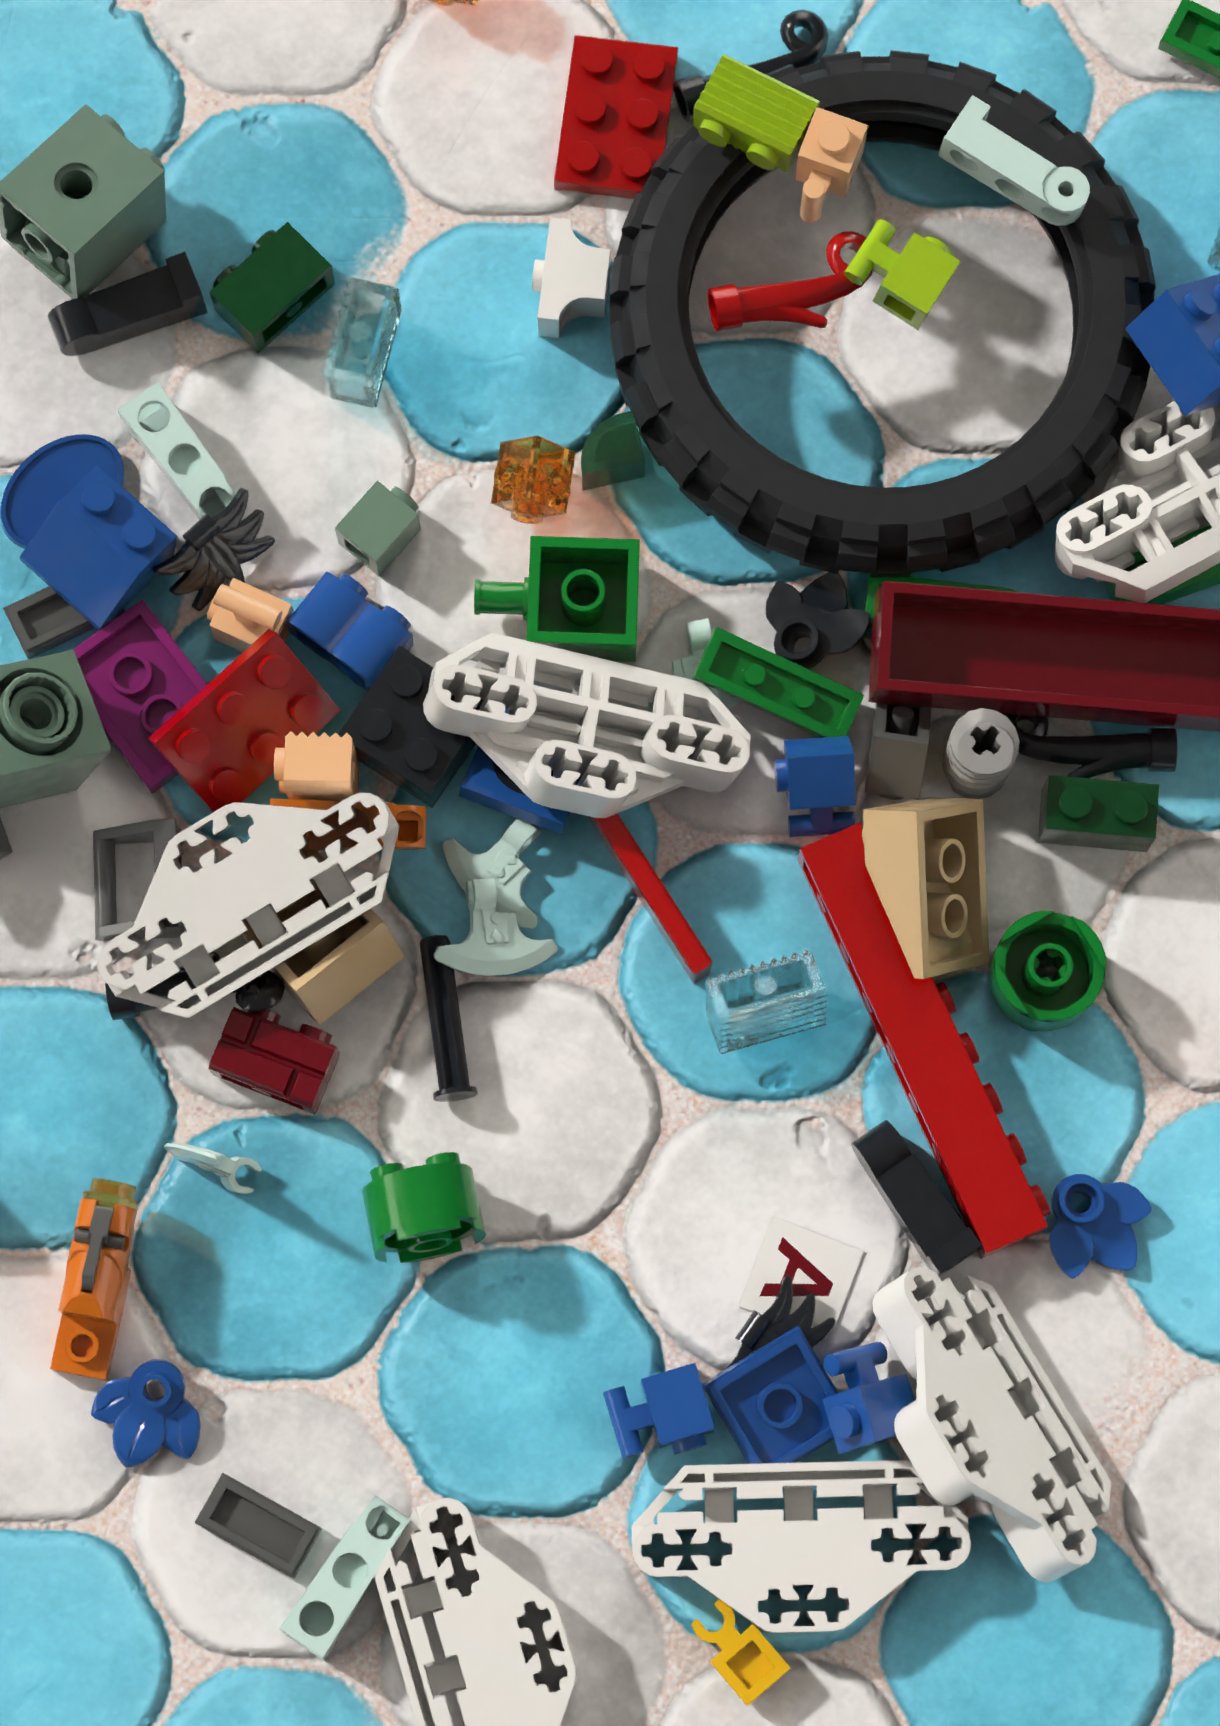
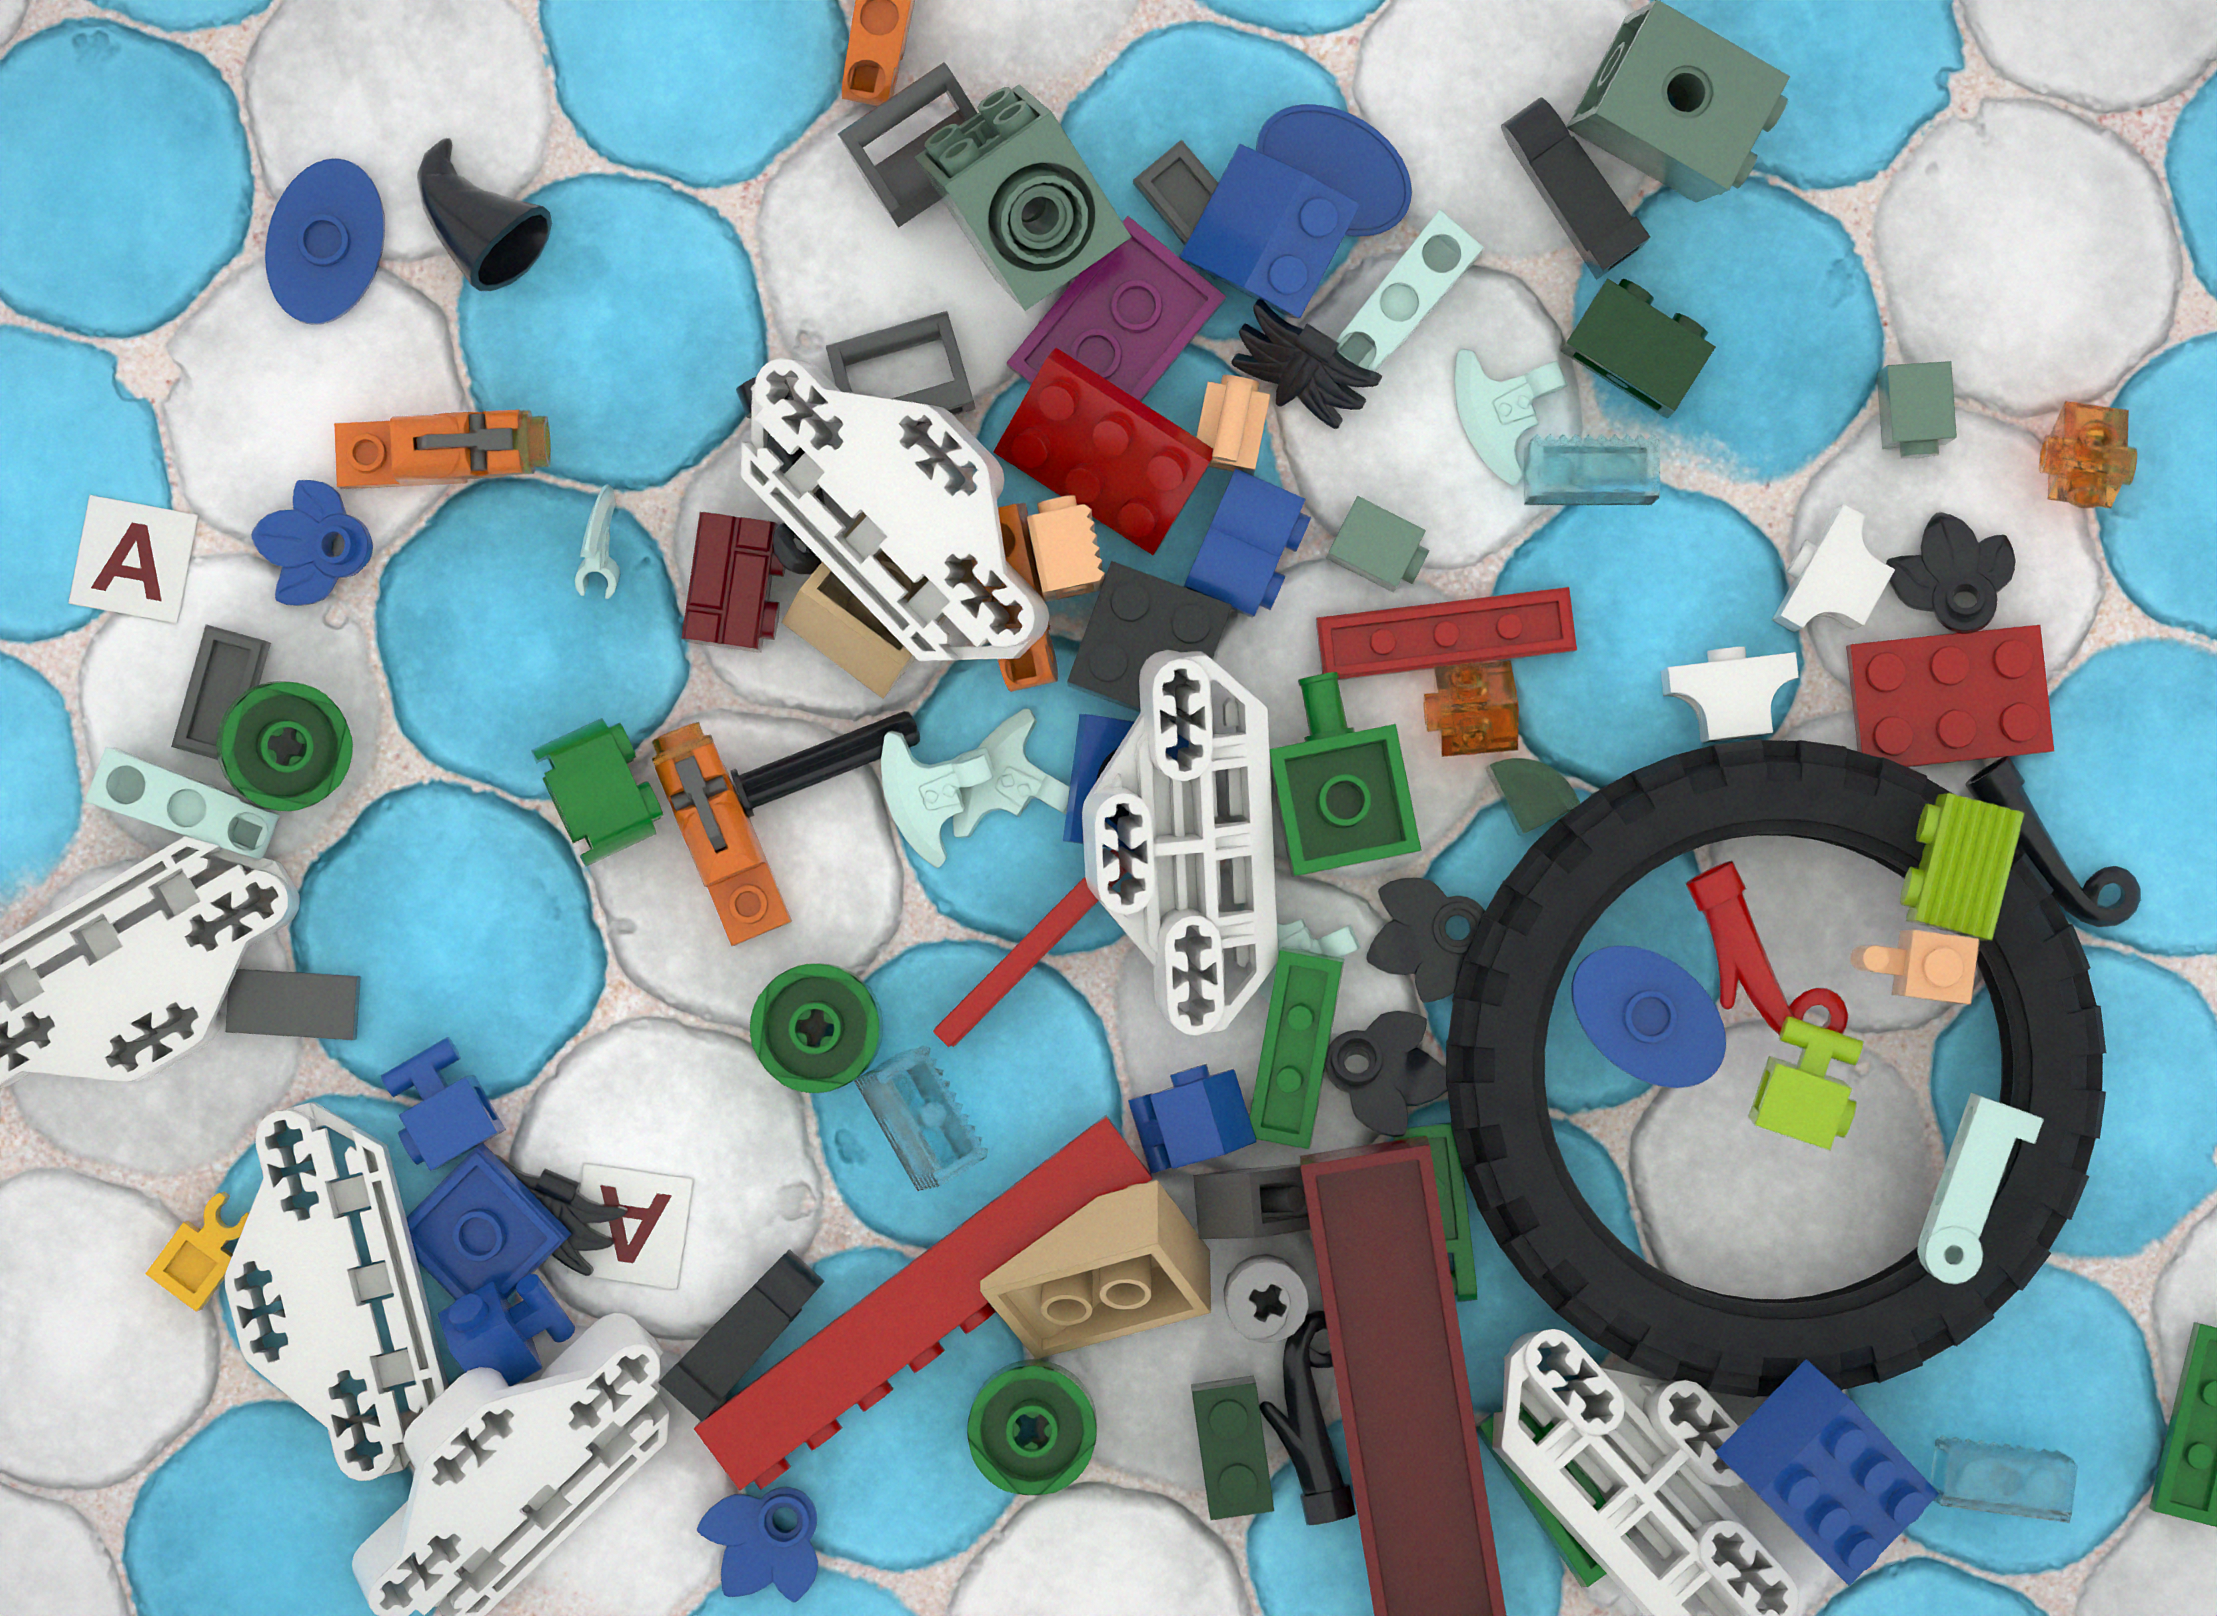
camera: 80 degrees right, 10 degrees up
none -> white sticker [69,495,198,624]
none -> green brick [216,681,353,811]
none -> dark grey tile [225,969,361,1040]
none -> orange plate [651,722,792,946]
none -> green brick [750,963,883,1093]
none -> red tile [1315,587,1577,680]
none -> black plate [1366,878,1485,1003]
none -> light aqua piece [1454,349,1568,486]
none -> blue piece [1571,946,1726,1088]
none -> white brick [1772,504,1895,632]
none -> sand green brick [1877,361,1957,458]
none -> black plate [1886,512,2016,634]

